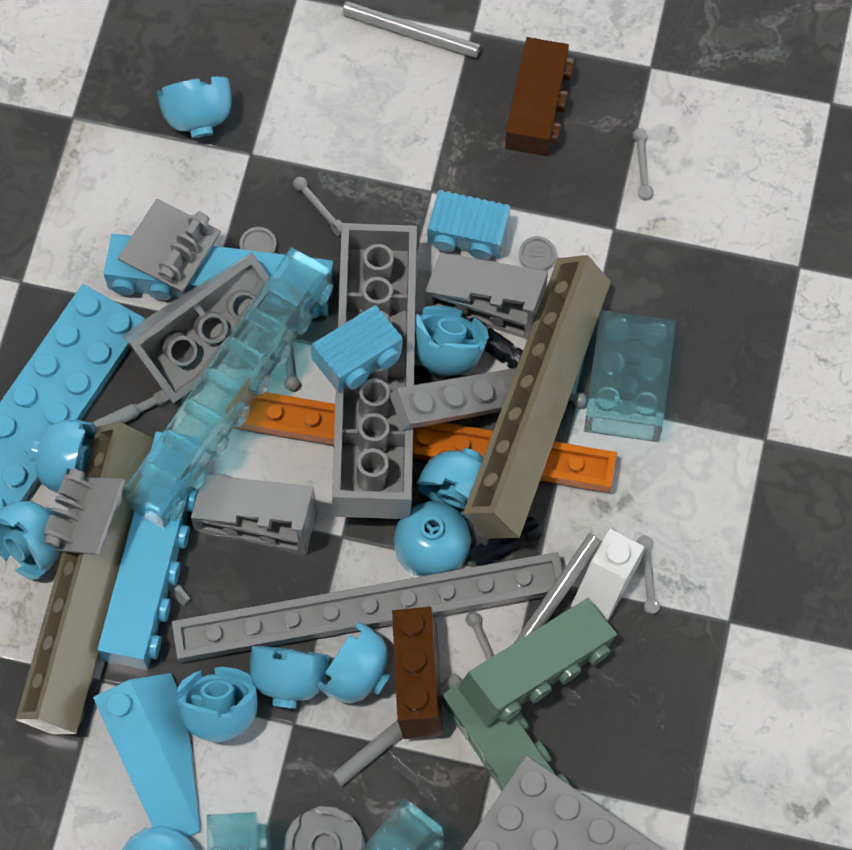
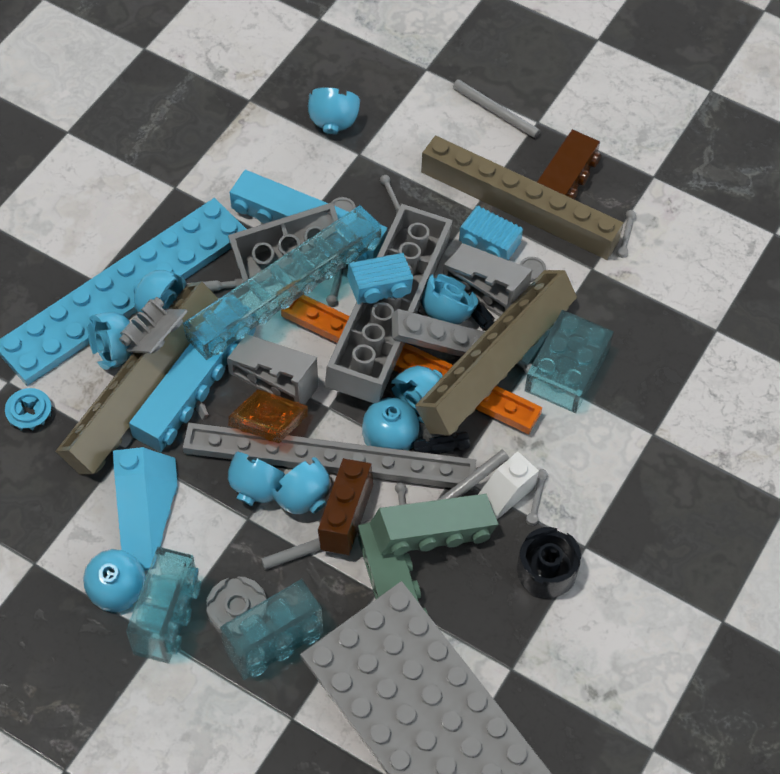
camera: 15 degrees right, 10 degrees down
light grey hinge [118,198,221,292] -> none
medium azure cylinder [177,667,258,743] -> none
none -> clear orange plate [228,389,308,443]
none -> dark tan brick [421,135,624,260]
none -> black brick [517,527,581,598]

